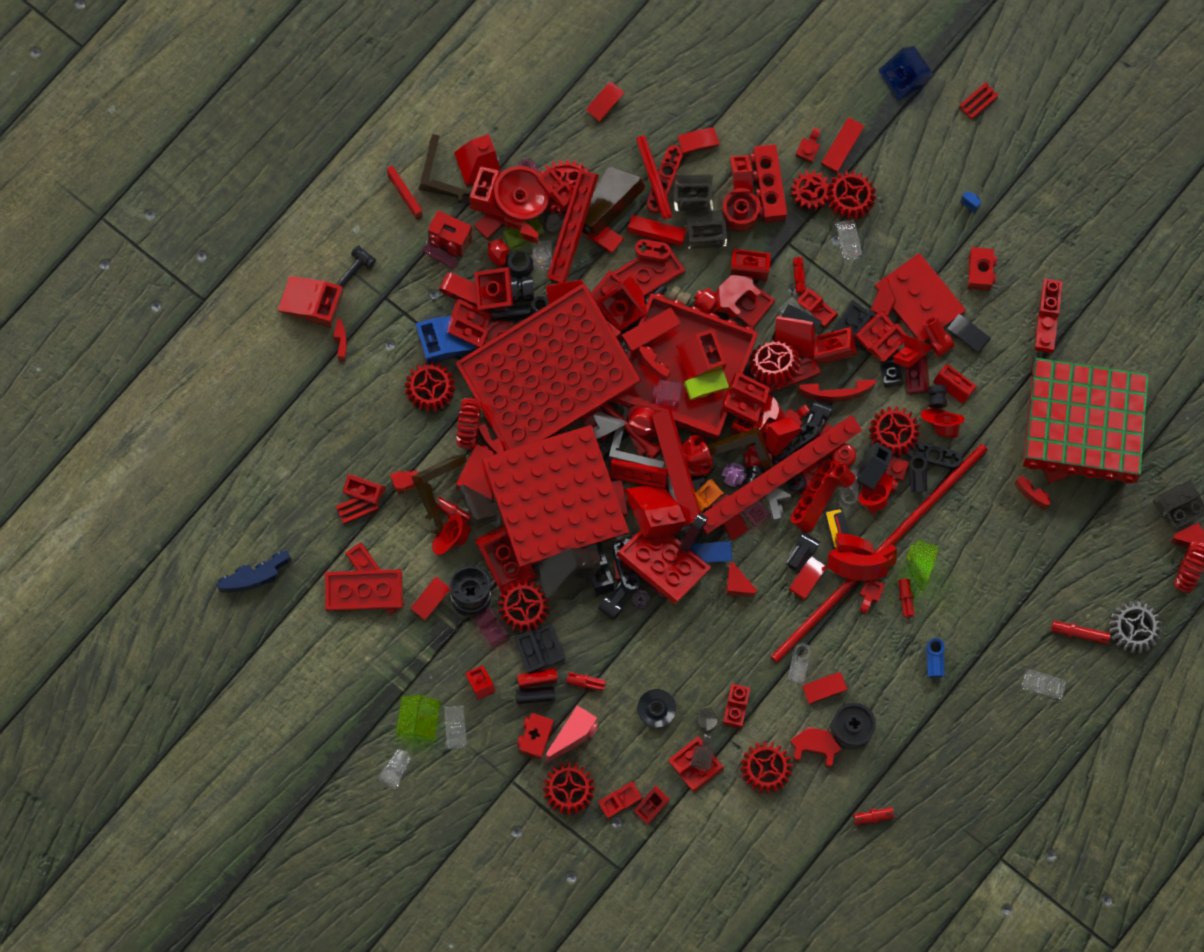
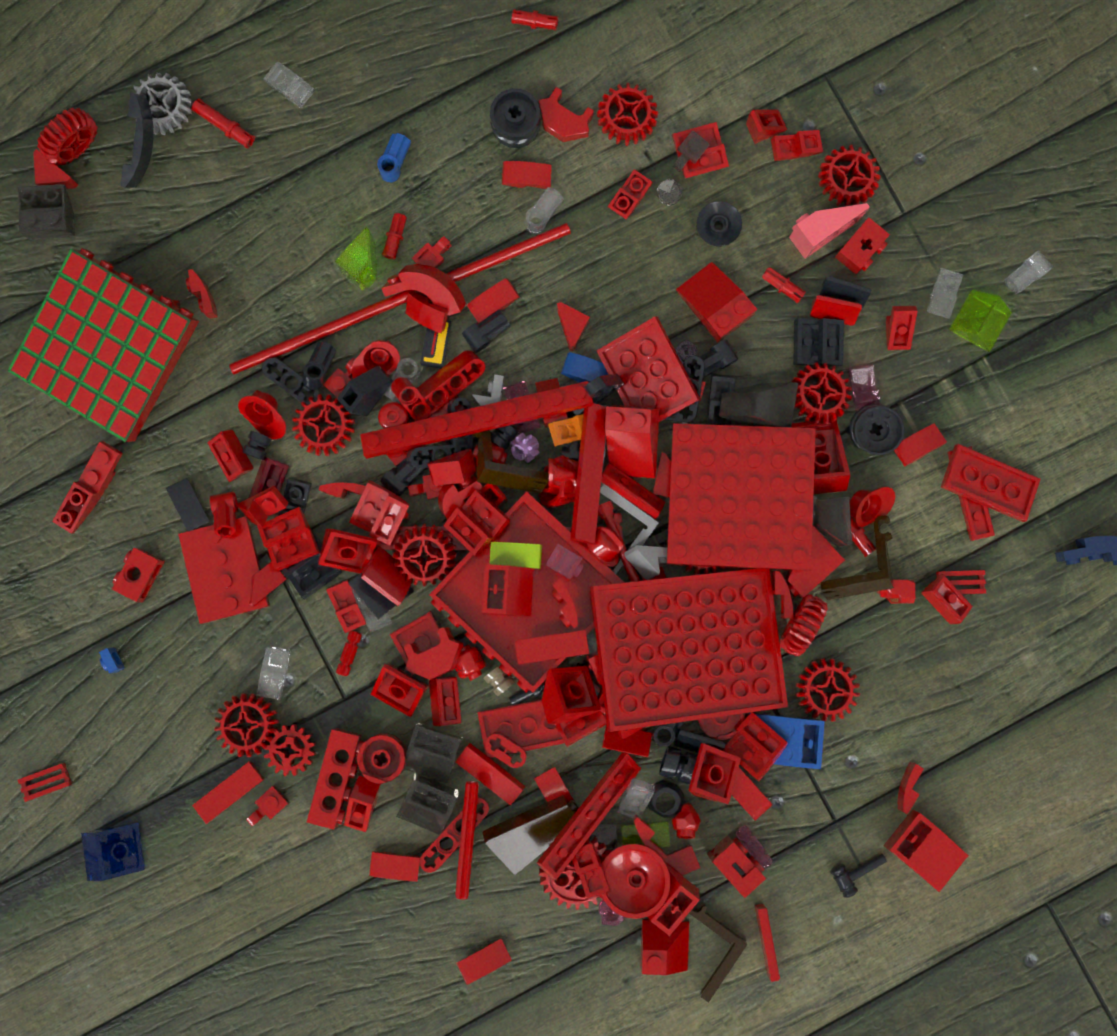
camera: 155 degrees left, 10 degrees up
none -> black slope [121,93,154,188]
none -> red slope [349,480,410,546]
none -> red slope [429,677,461,726]
none -> red slope [676,262,757,343]

